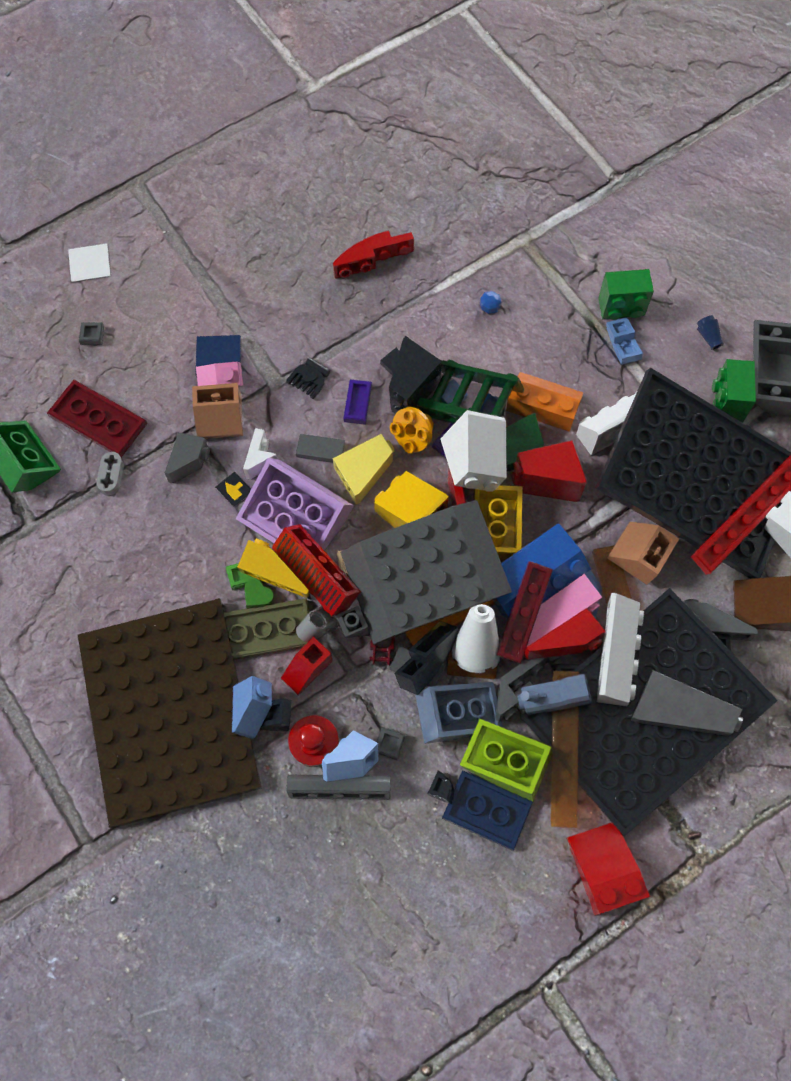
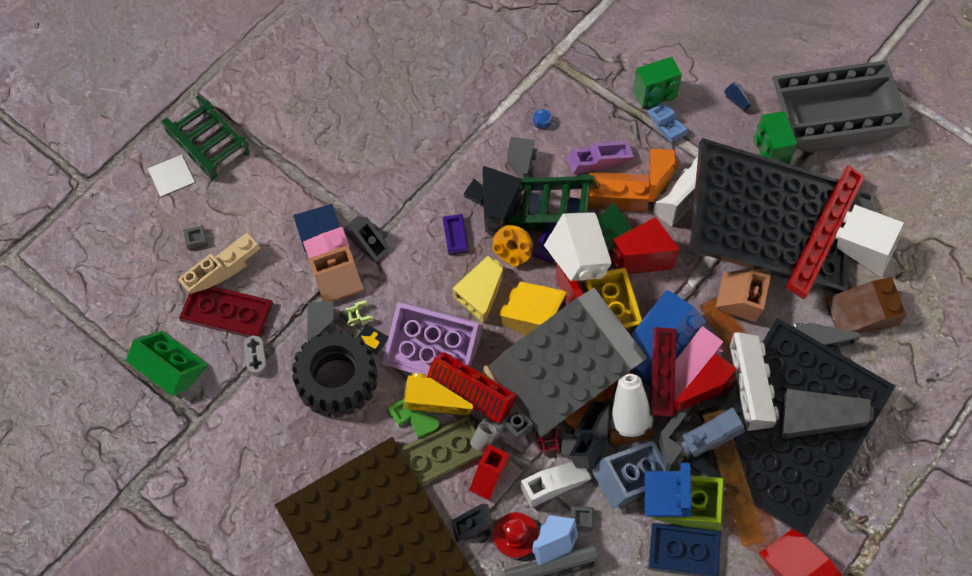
camera: 15 degrees left, 5 degrees down
medium blue slope [232,676,272,739] -> none
white slope [243,428,277,479] -> none
black piece [286,357,330,399] -> none
dark grey tile [296,434,345,463] -> none
red slope [333,230,414,279] -> none
black tile [427,771,454,804] -> none
none -> dark green fence [161,95,250,181]
none -> tan slope [178,232,261,294]
none -> black tyre [292,330,378,417]
none -> black slope [343,216,390,262]
none -> yellowish green piece [343,300,374,326]
none -> dark grey slope [507,137,538,179]
none -> white slope [521,462,591,508]
none -> medium lavender slope [567,141,634,175]
none -> blue bracket [645,463,692,517]
none -> orange slope [648,148,678,202]

